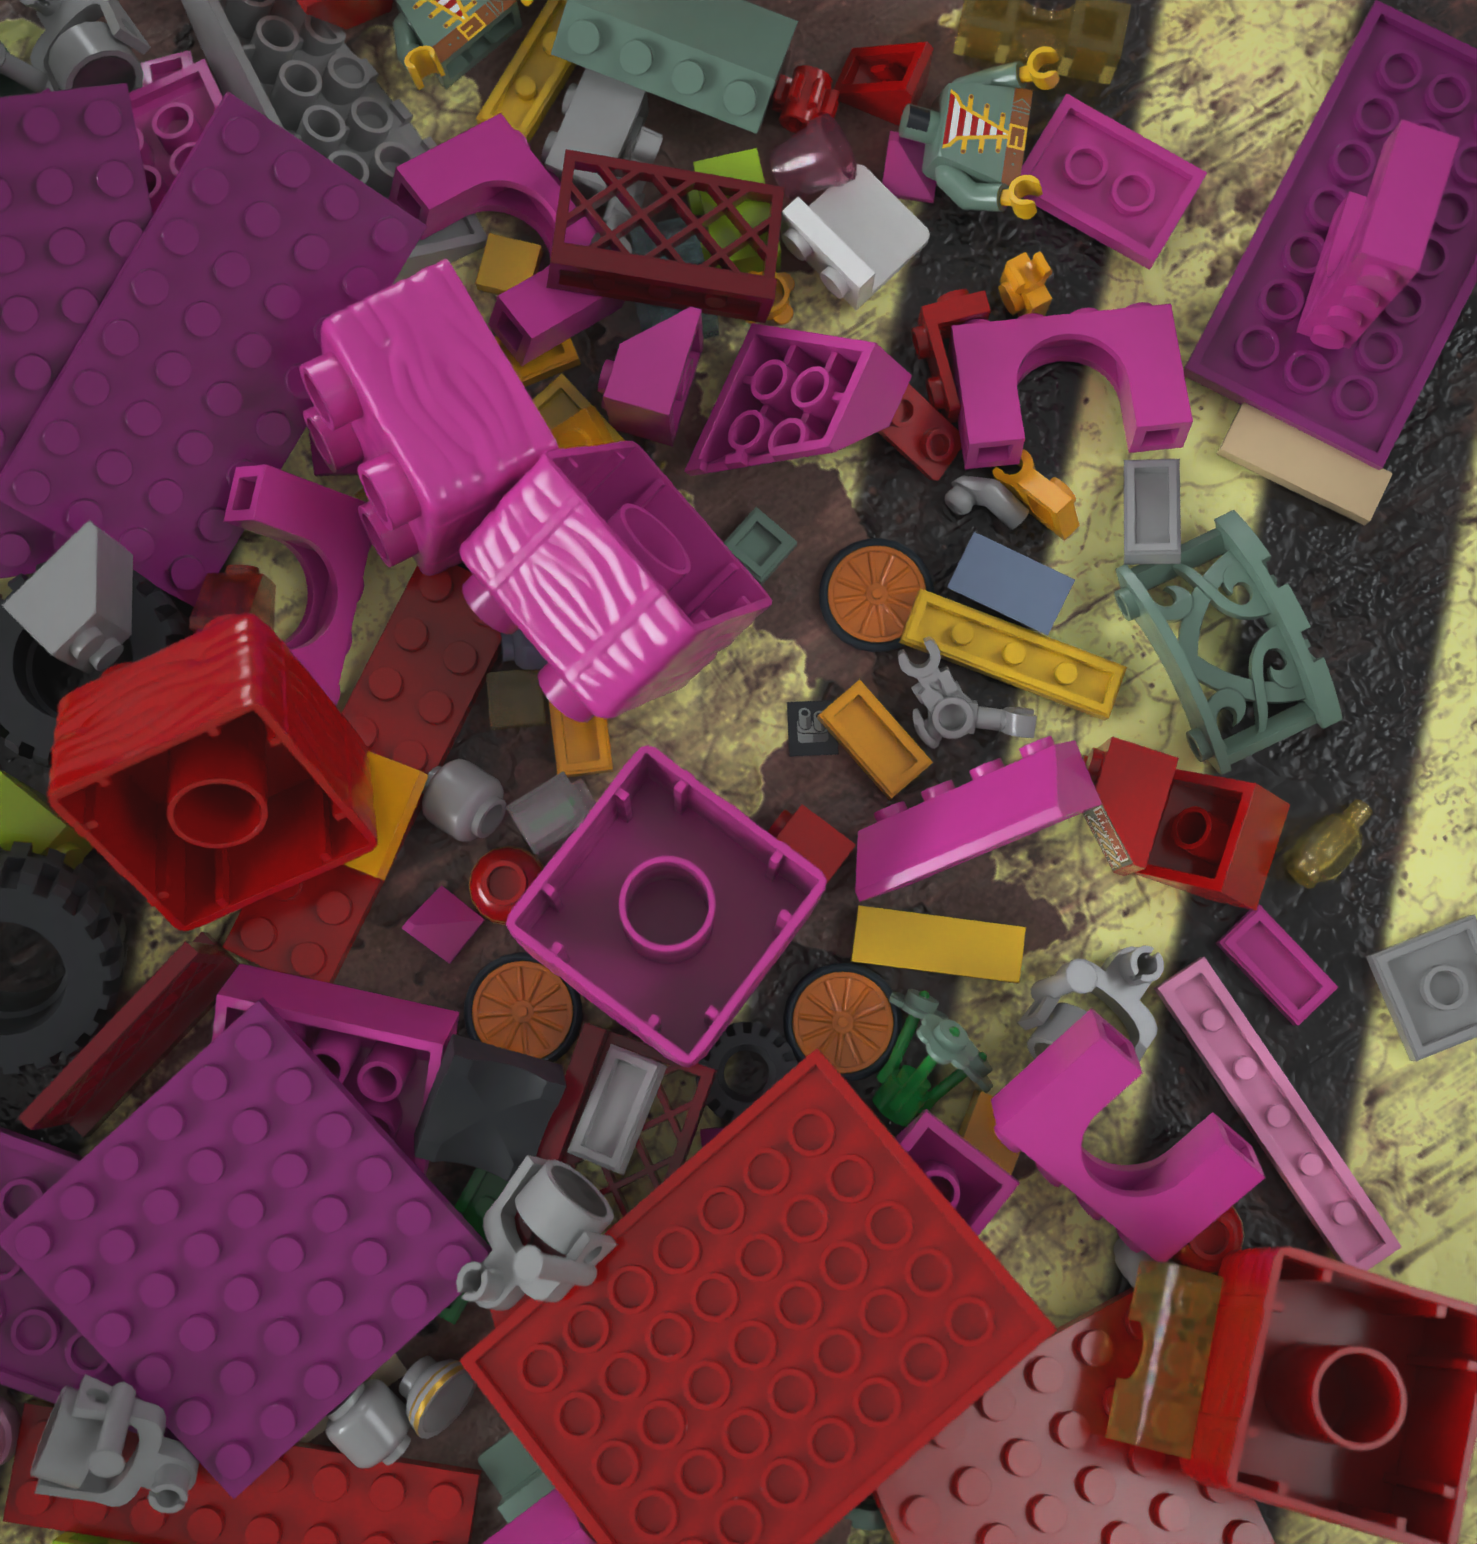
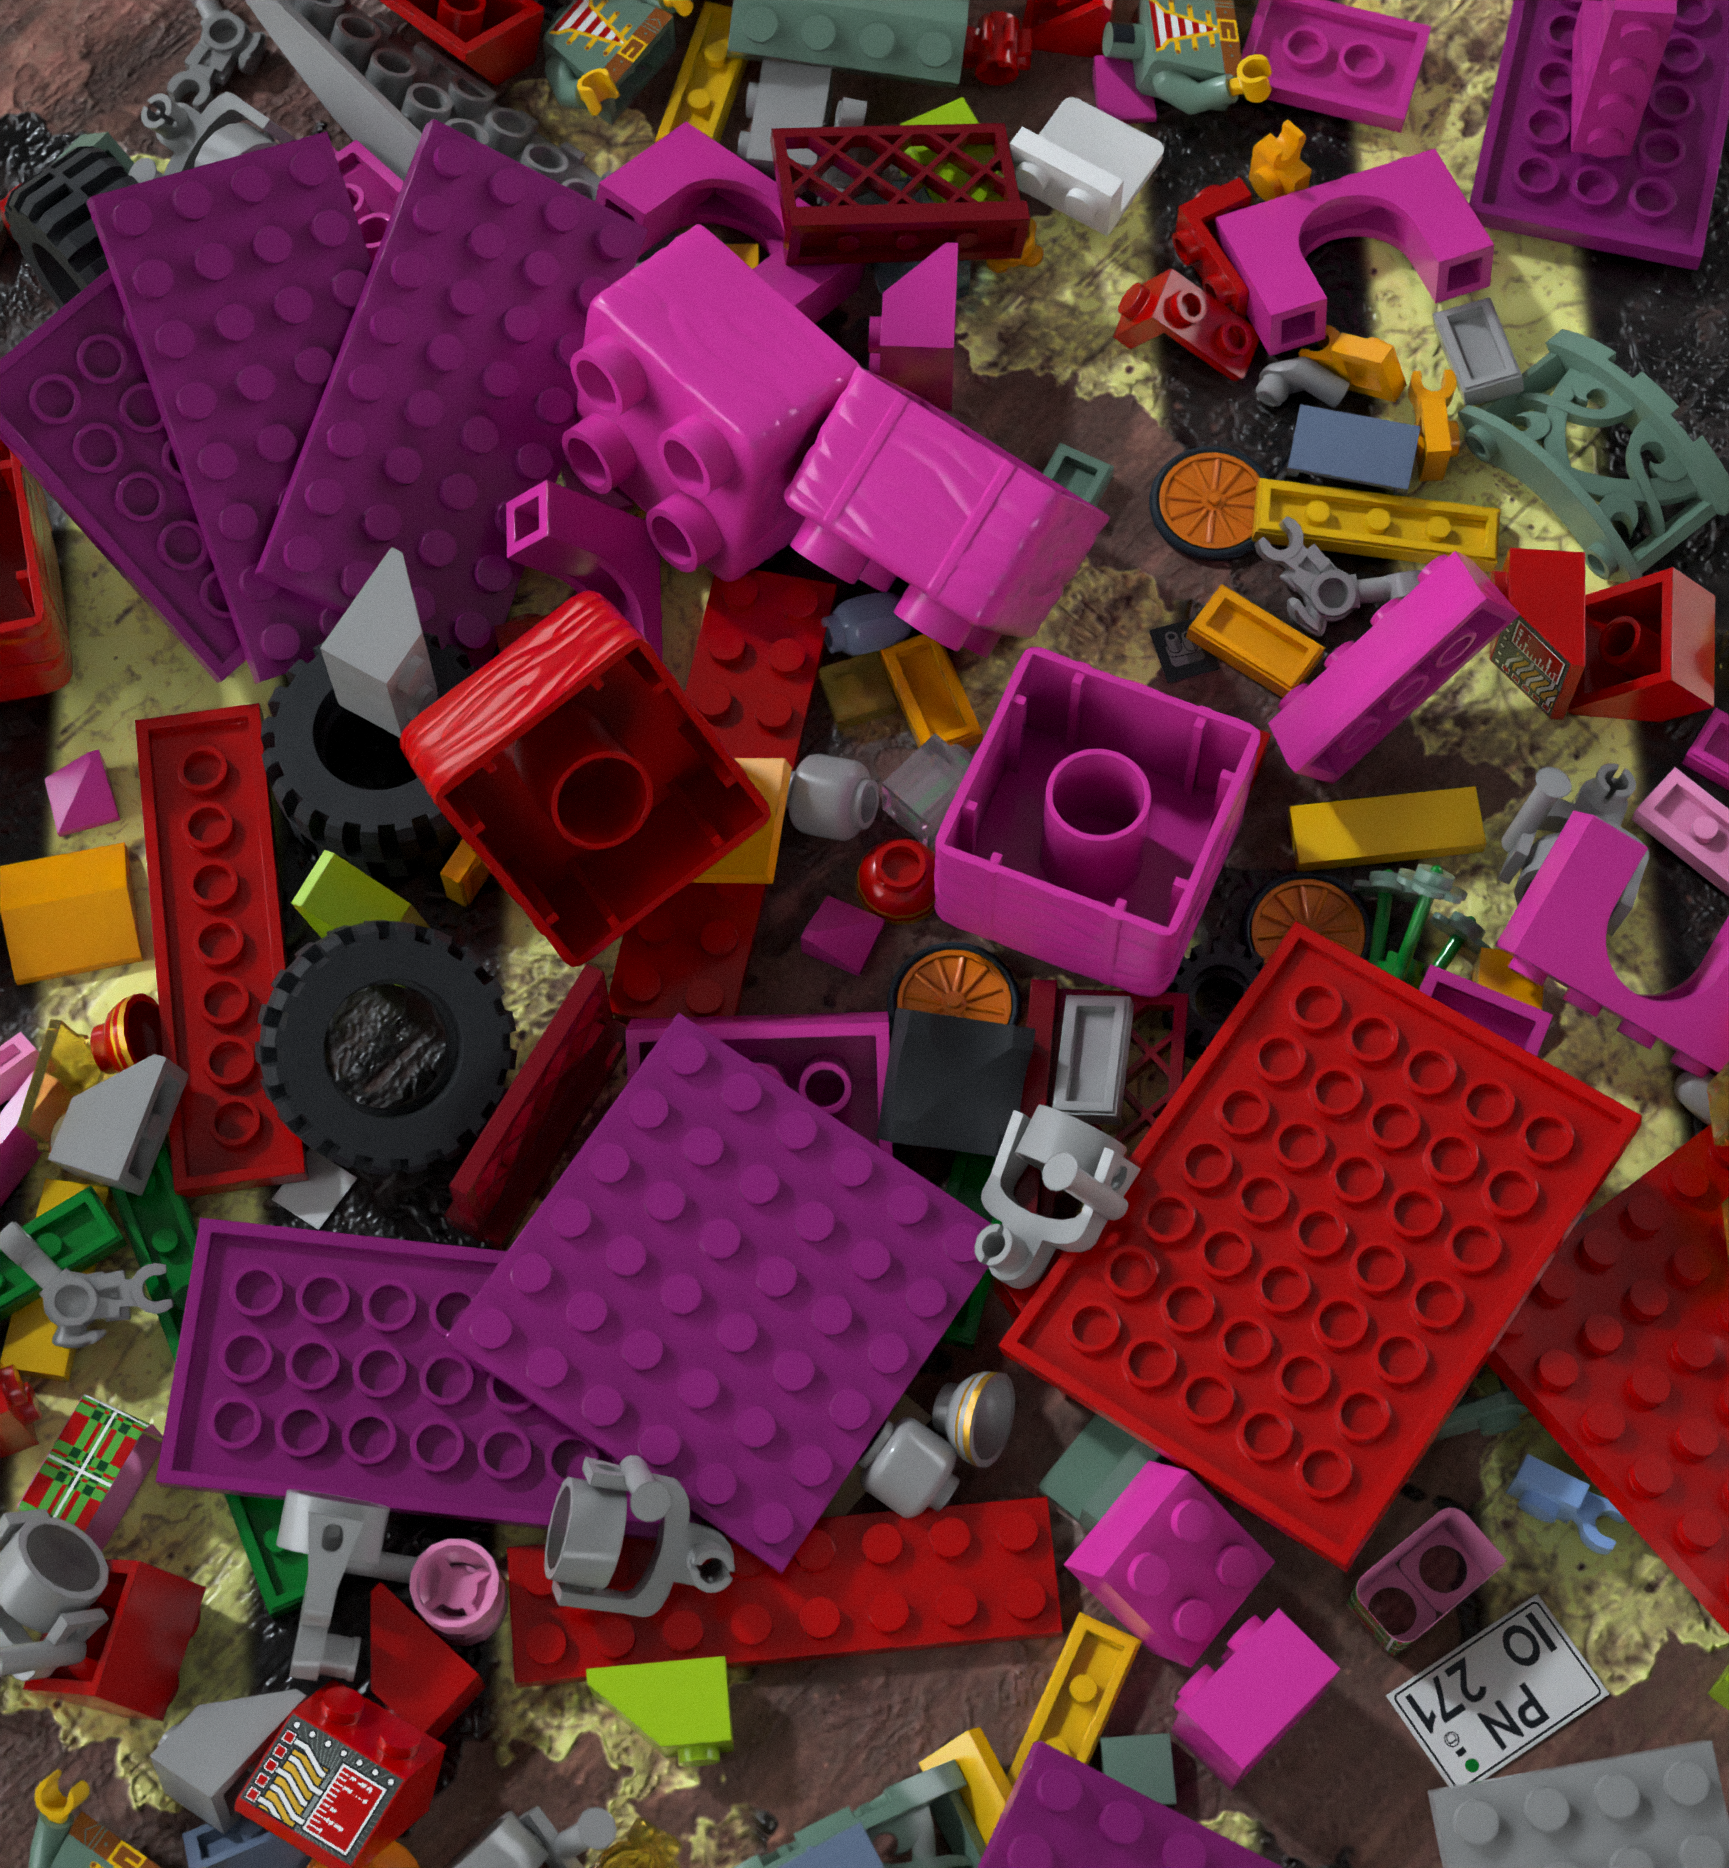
camera: 15 degrees left, 15 degrees down
dark pink wedge [684,323,912,476] -> none
clear pink piece [770,114,857,200] -> none
tan tile [1217,402,1393,526] -> none
none -> light orange plate [1408,369,1460,482]

